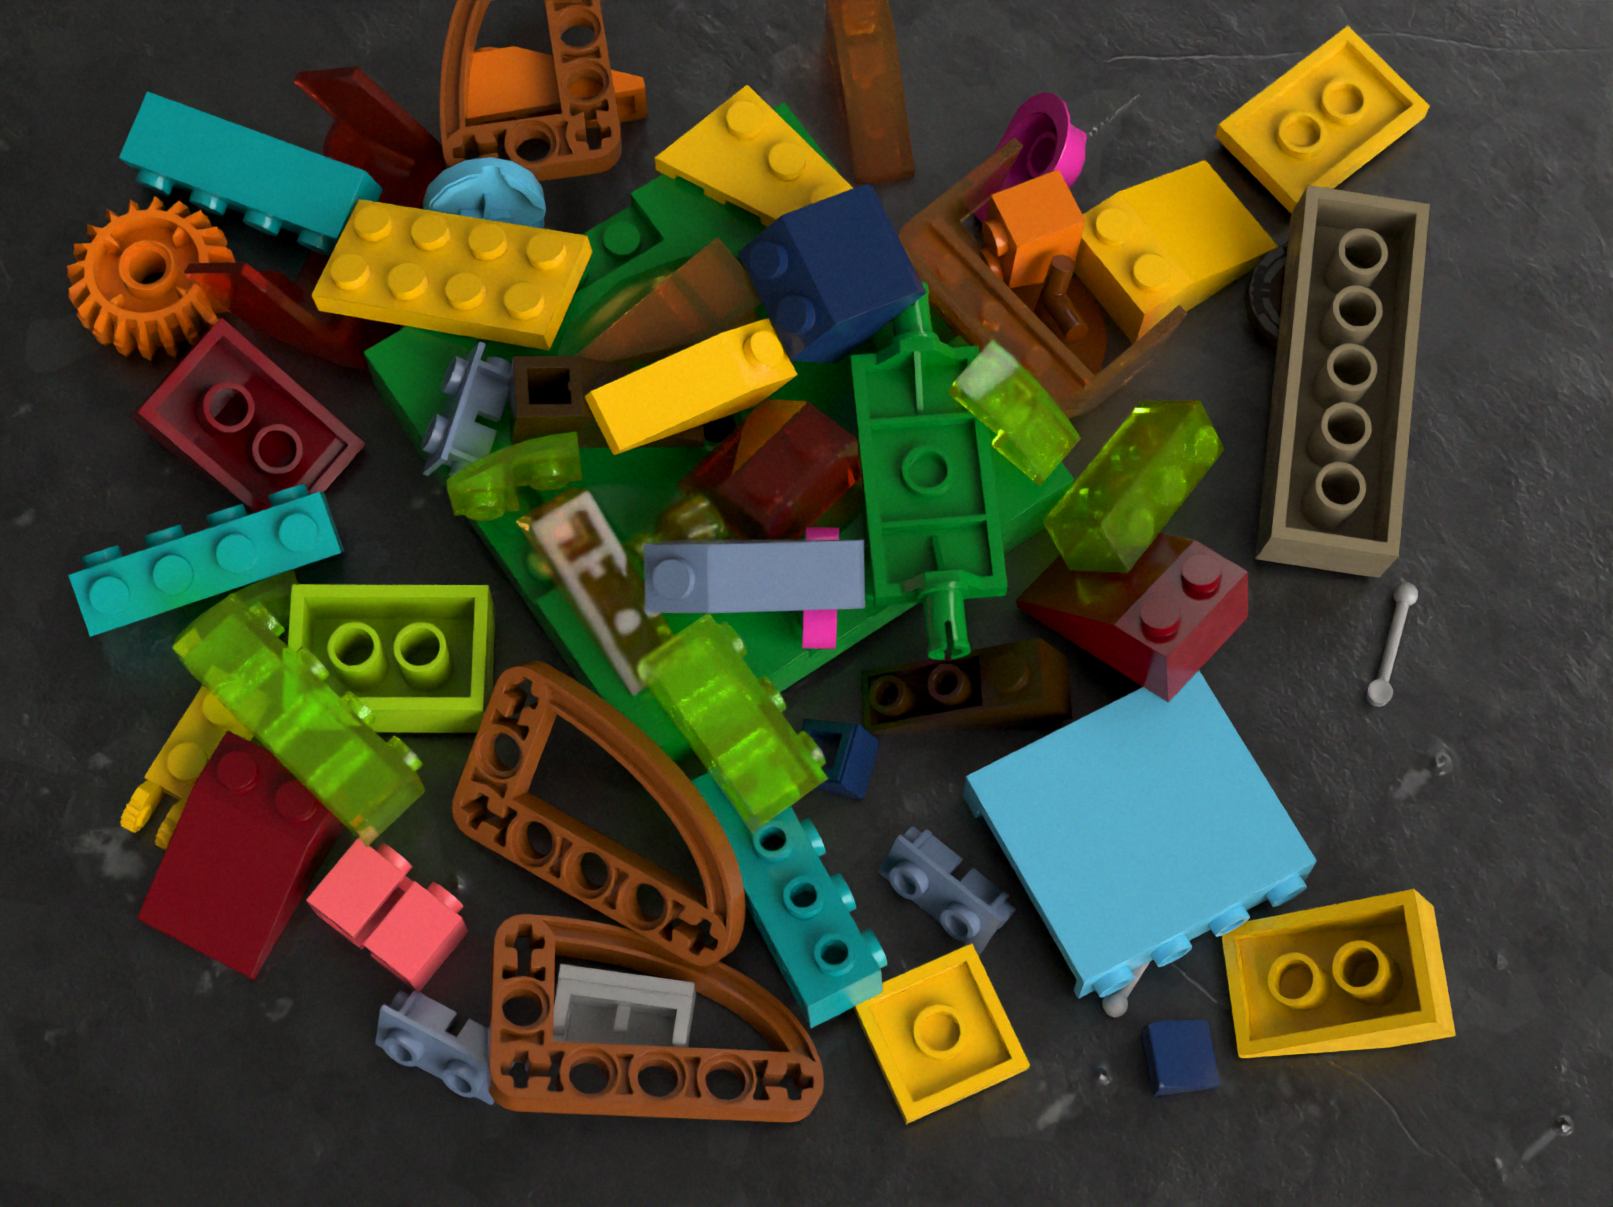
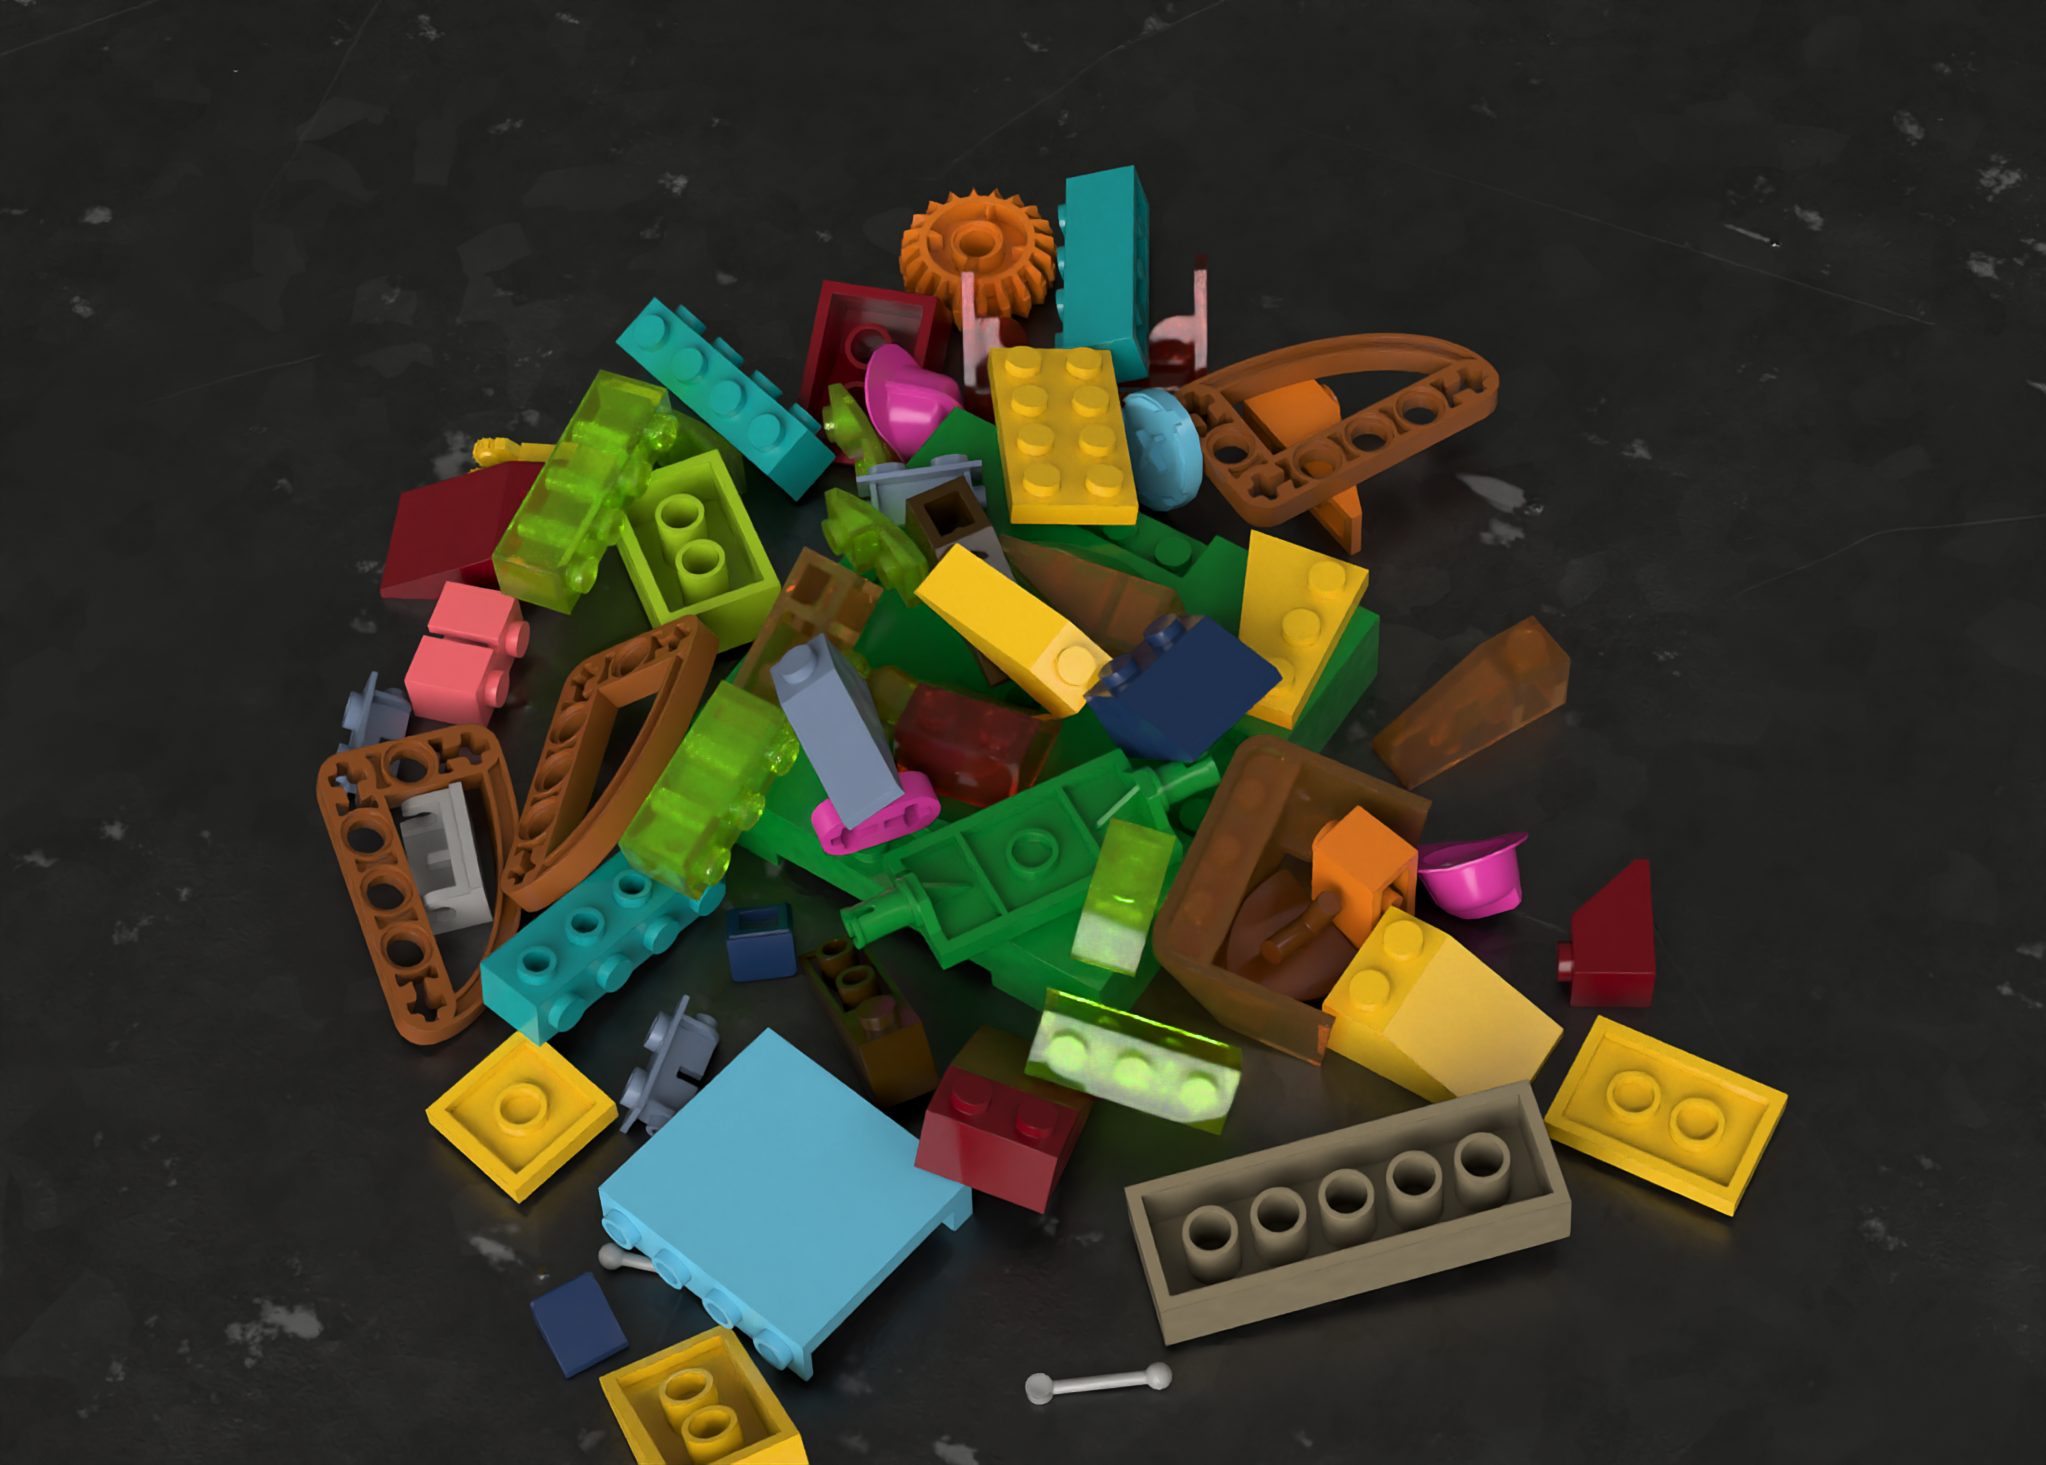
camera: 75 degrees right, 15 degrees down
none -> clear neon green slope [822,383,893,500]
none -> dark pink piece [865,344,965,465]
none -> dark red slope [1556,859,1656,1008]

